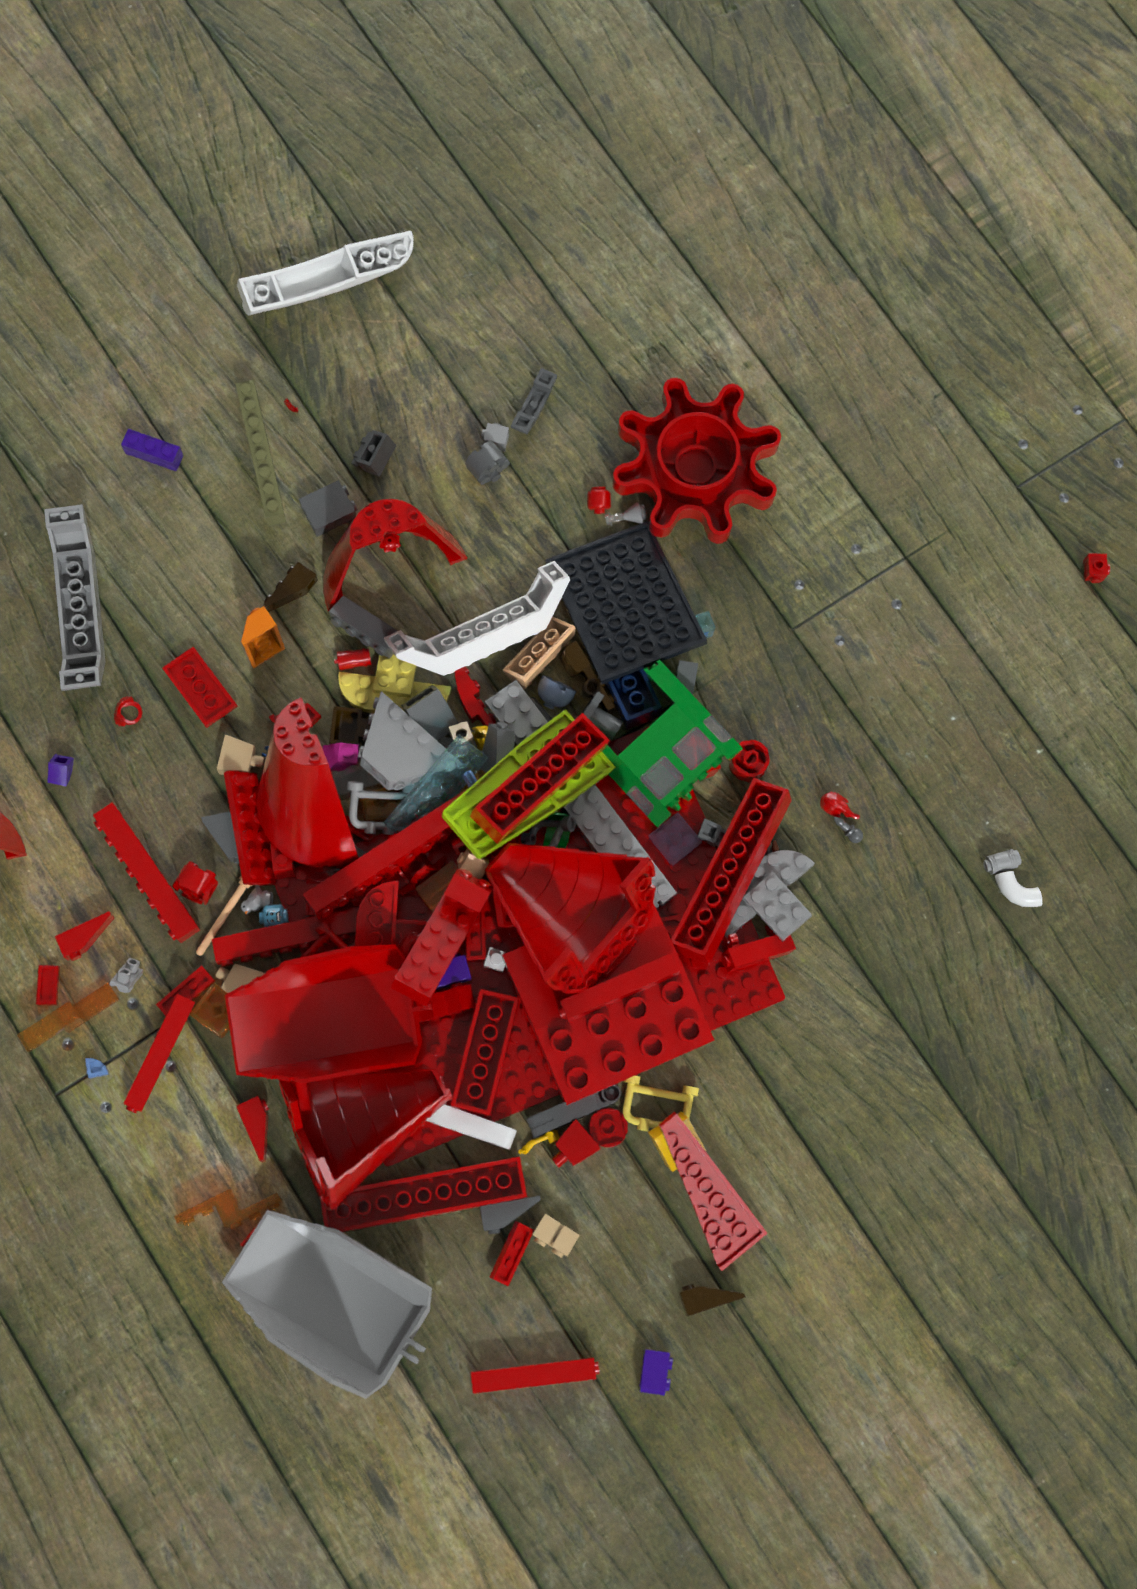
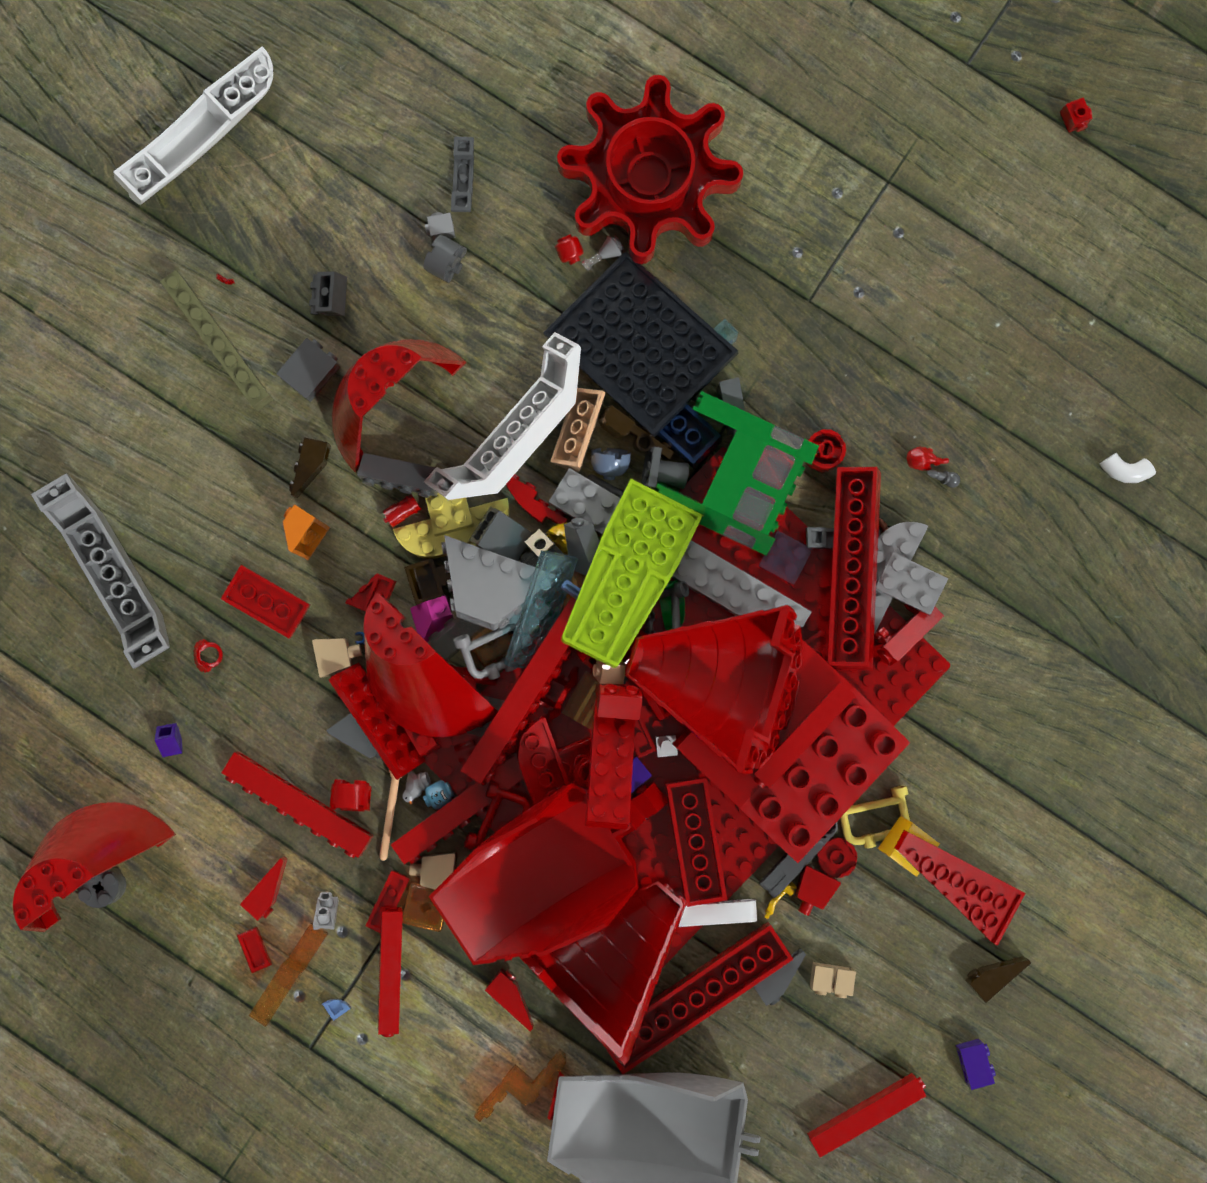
camera: 20 degrees left, 10 degrees up
dark purple brick [121,429,183,471] -> none
red brick [470,713,610,845] -> none
red plate [489,1221,534,1286] -> none
light grey head [983,849,1021,875] -> none

